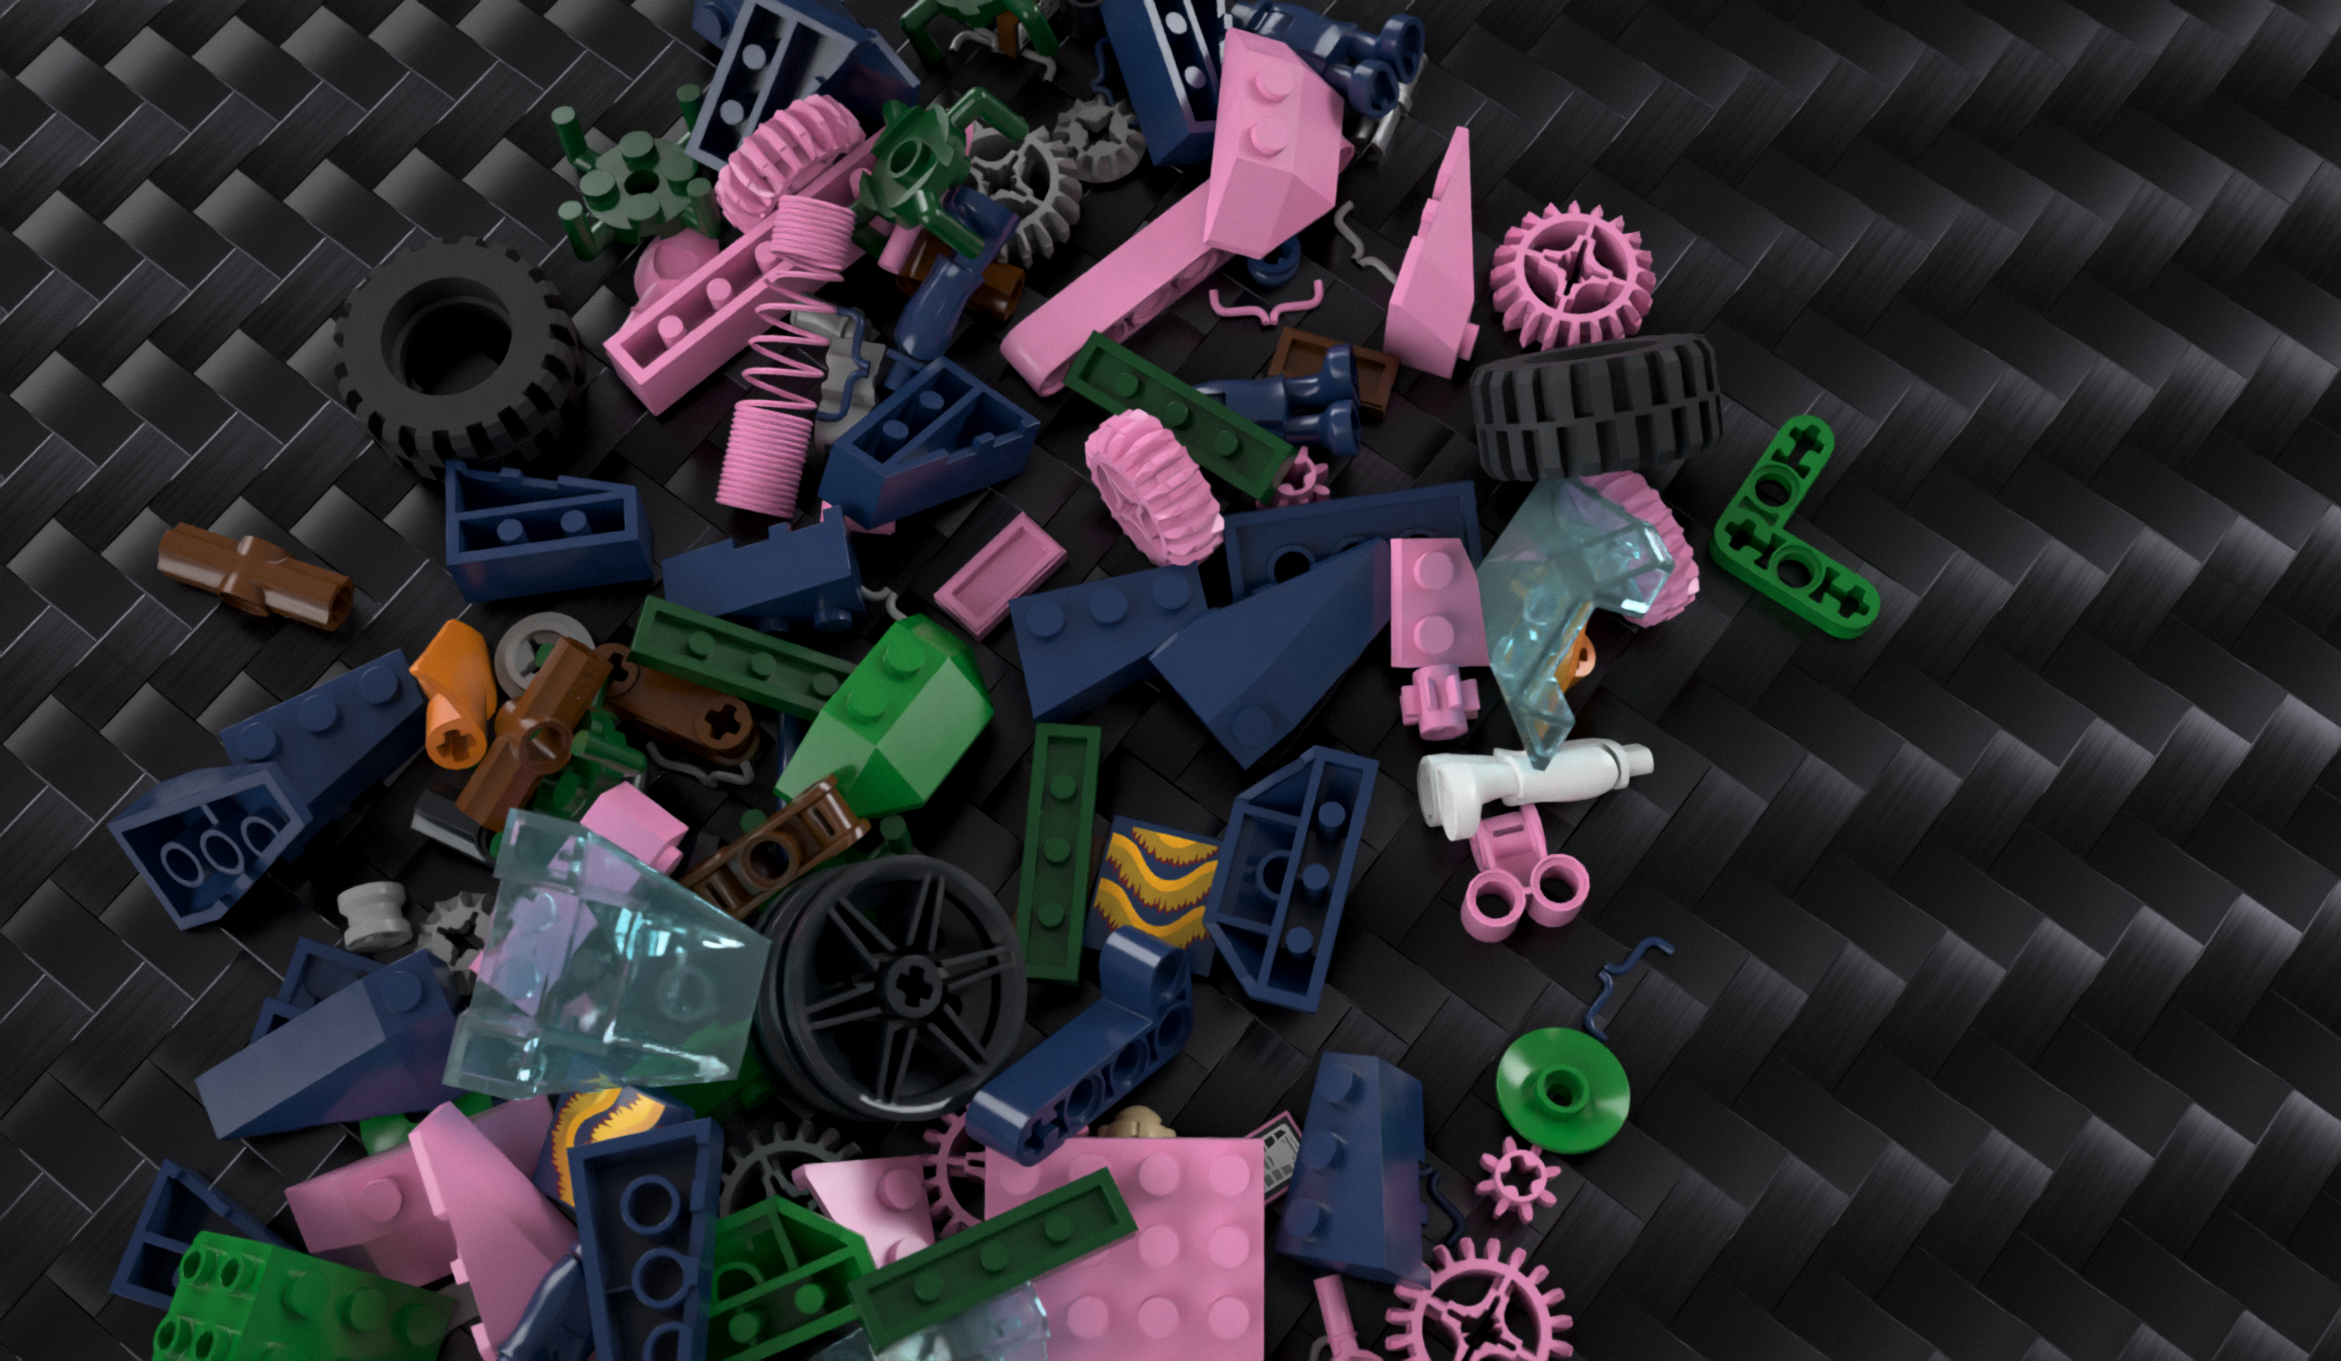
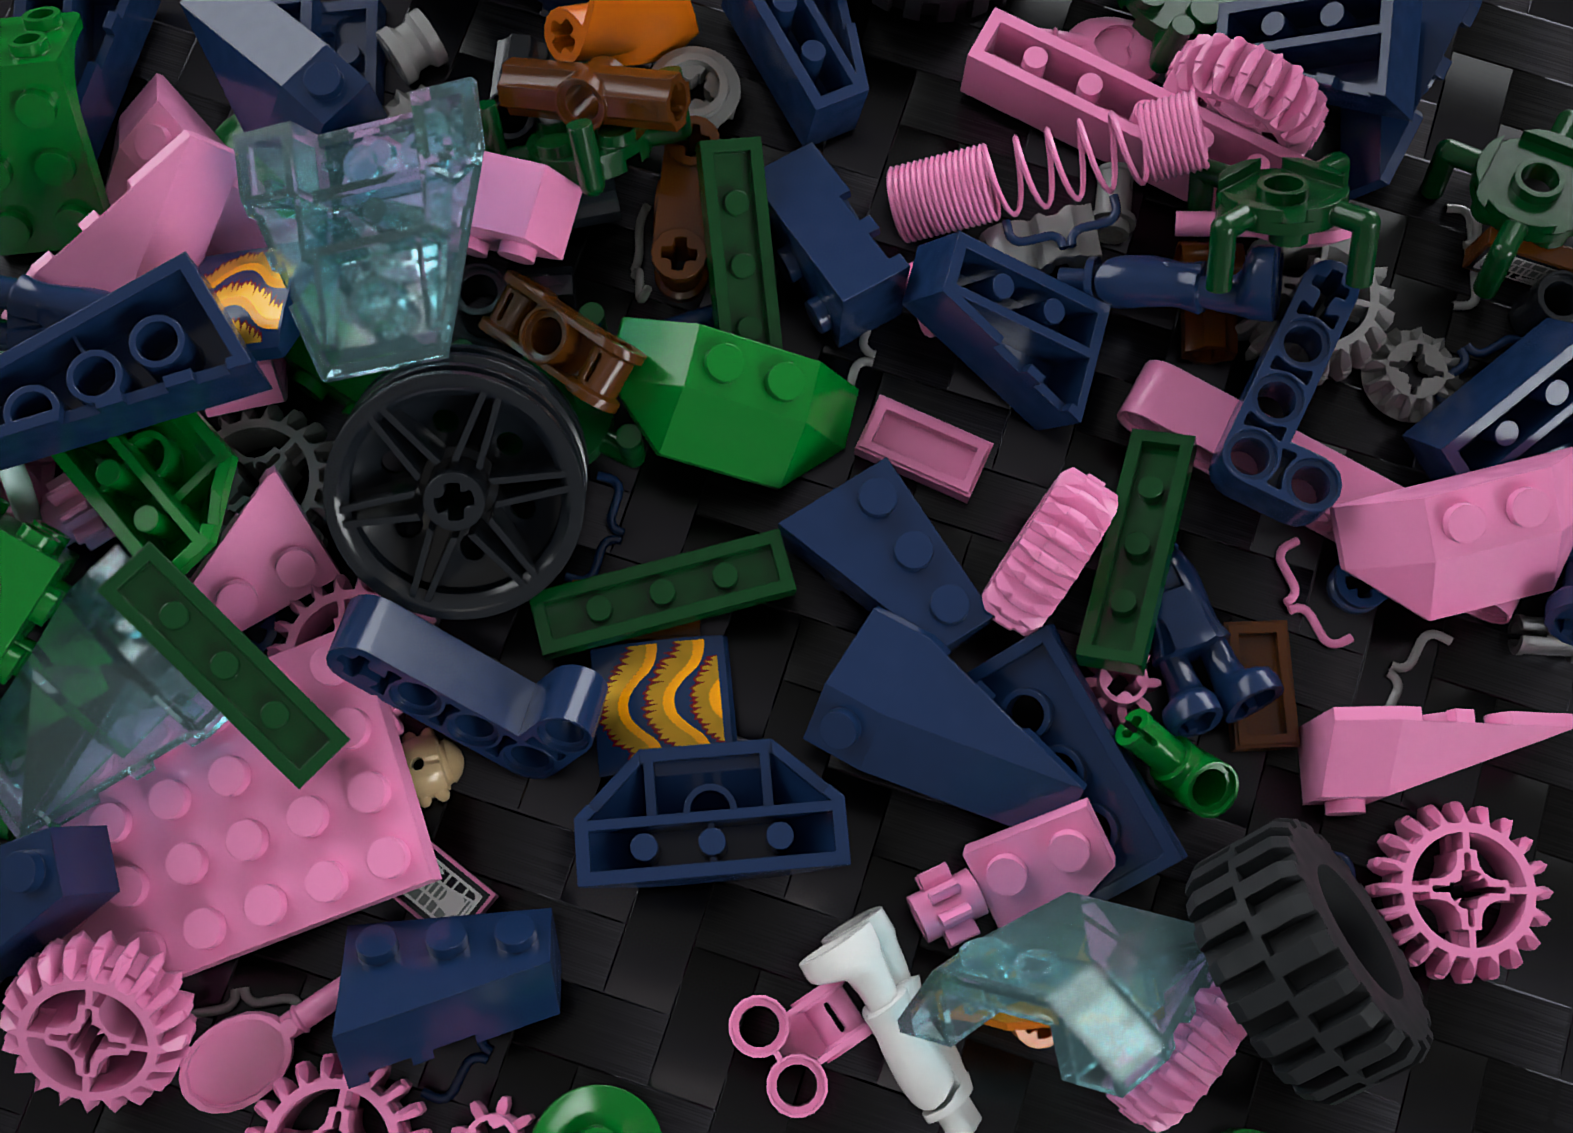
camera: 65 degrees right, 5 degrees up
none -> green pin [1115,708,1239,818]
none -> dark blue beam [1208,260,1360,527]

